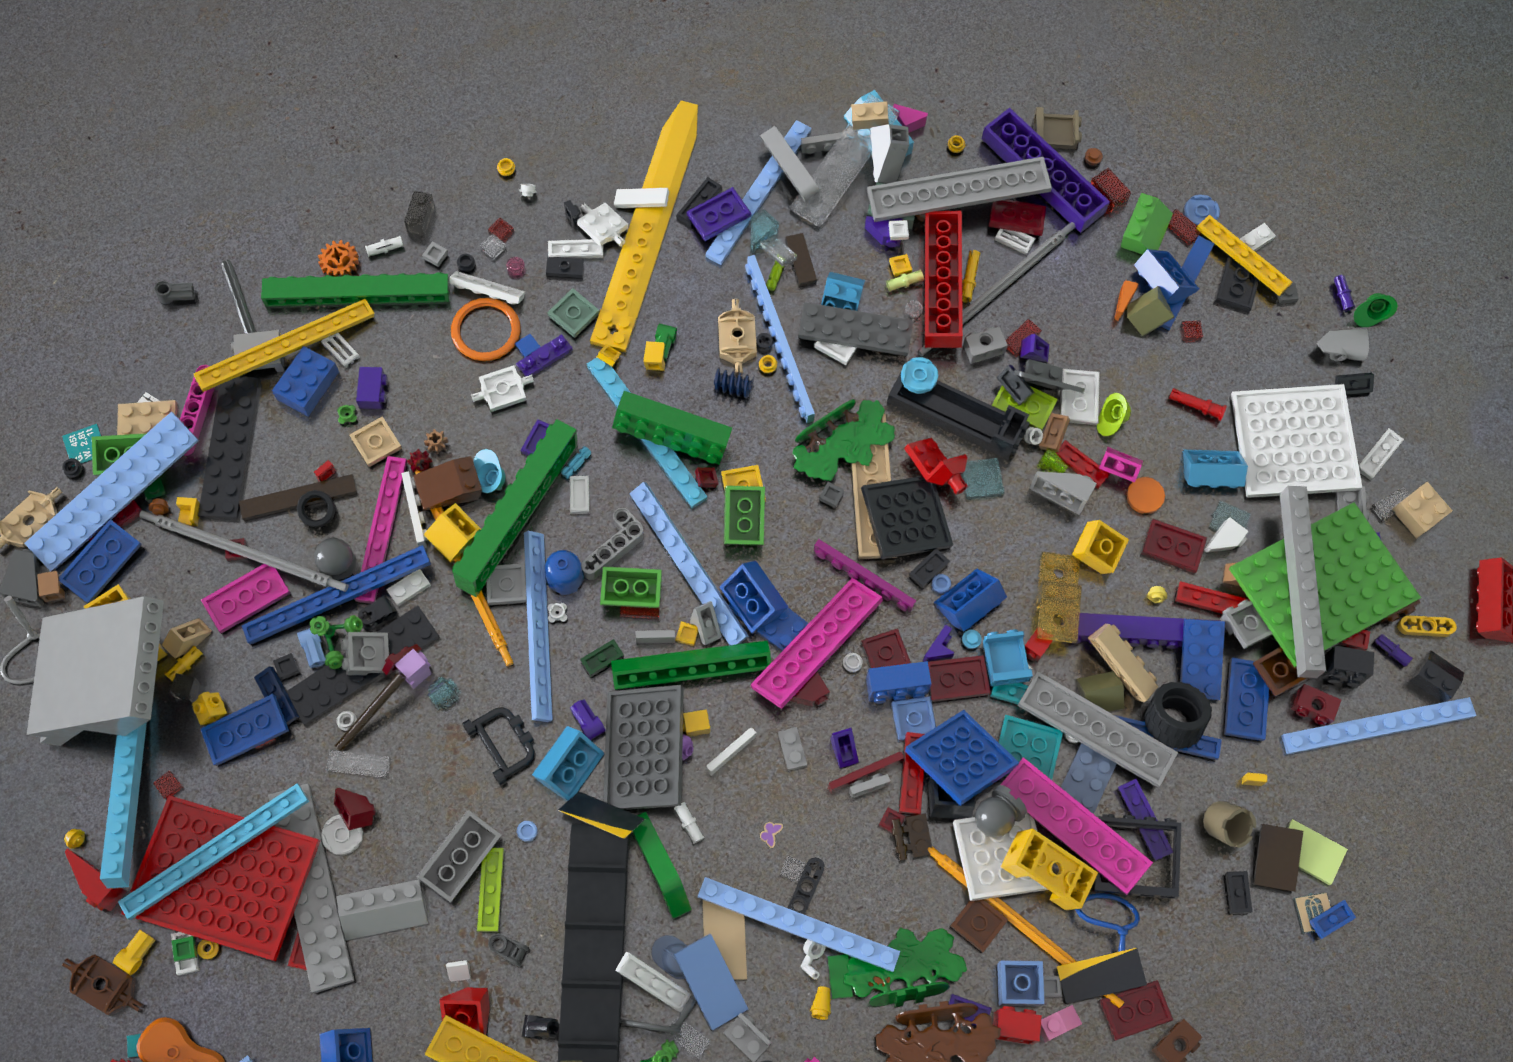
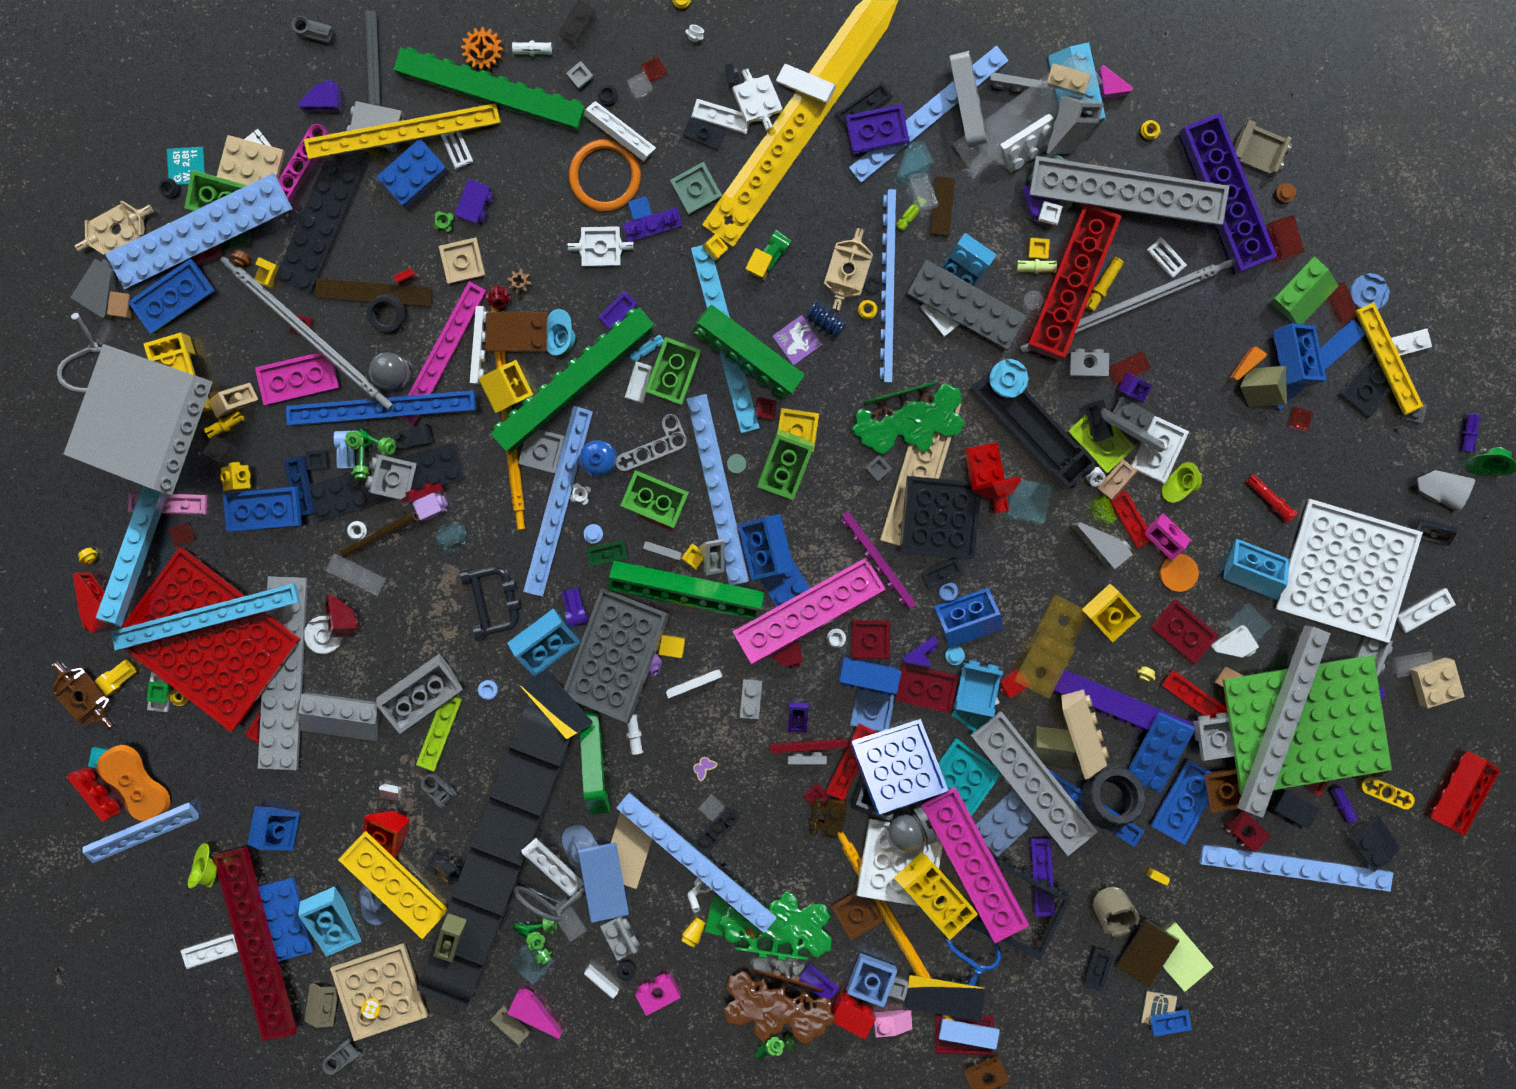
camera: 25 degrees right, 20 degrees up
white plate [387,569,431,607] -> none
clear pink plate [506,257,525,275] -> none
dark red tile [989,199,1046,236] -> none
none -> bright pink tile [128,493,207,514]
none -> dark purple slope [298,80,341,111]
none -> light blue plate [584,524,603,543]
none -> bright green brick [645,337,702,406]
none -> sand green tile [727,454,746,474]
none -> medium lavender sticker [773,315,823,365]
none -> light blue tile [939,1019,1000,1049]
none -> white plate [1000,114,1054,173]

